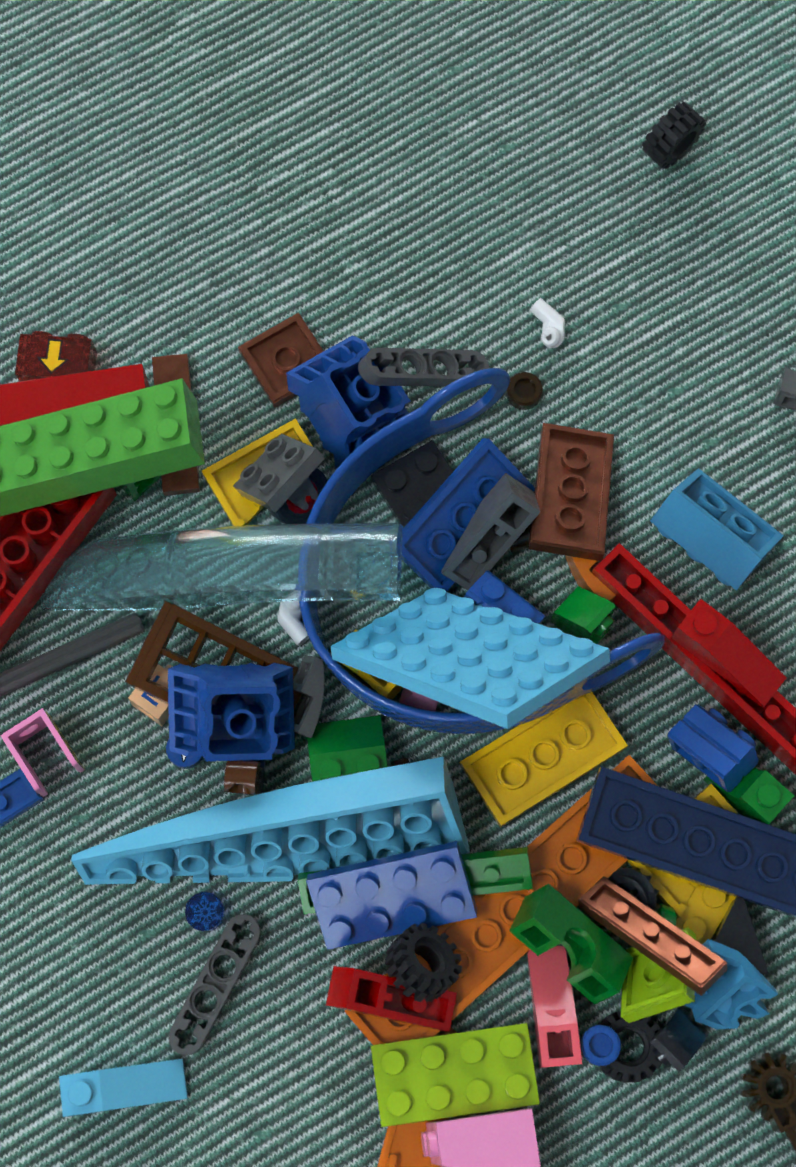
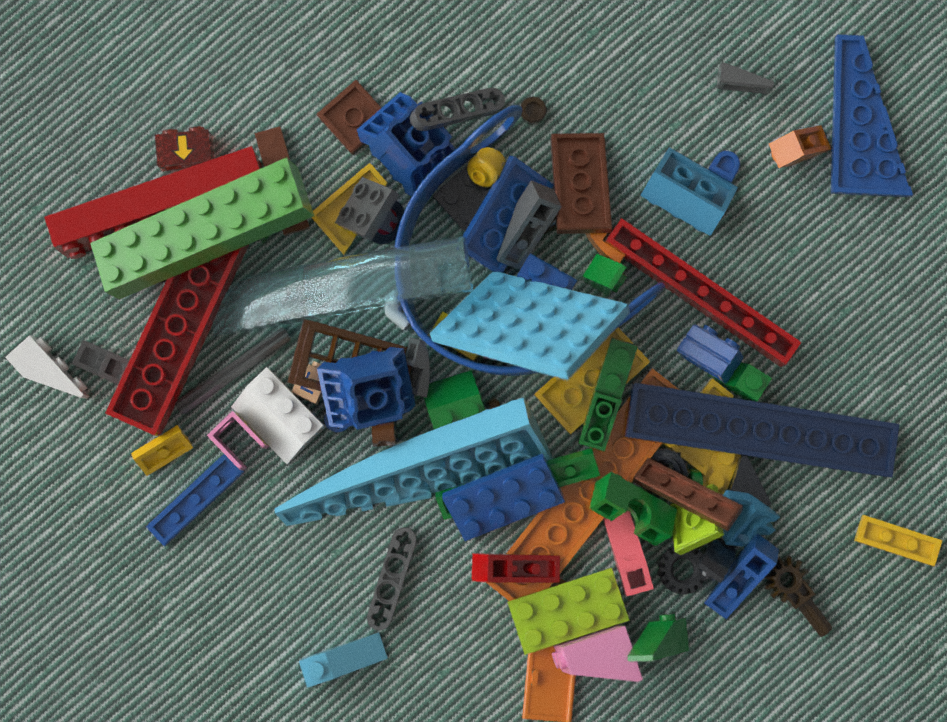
camera: 10 degrees left, 10 degrees up
clear blue tile [185,892,225,932] -> none
black tyre [385,923,462,1002] -> none
white arm [530,298,565,348] -> none
blue tile [580,1025,621,1066] -> none
red slope [671,598,787,708] -> none
none -> white slope [231,367,326,465]
none -> yellow head [467,147,506,187]
none -> green slope [578,337,638,452]
none -> green slope [627,613,689,662]
none -> blue slope [705,533,779,619]
none -> blue tile [708,151,740,183]

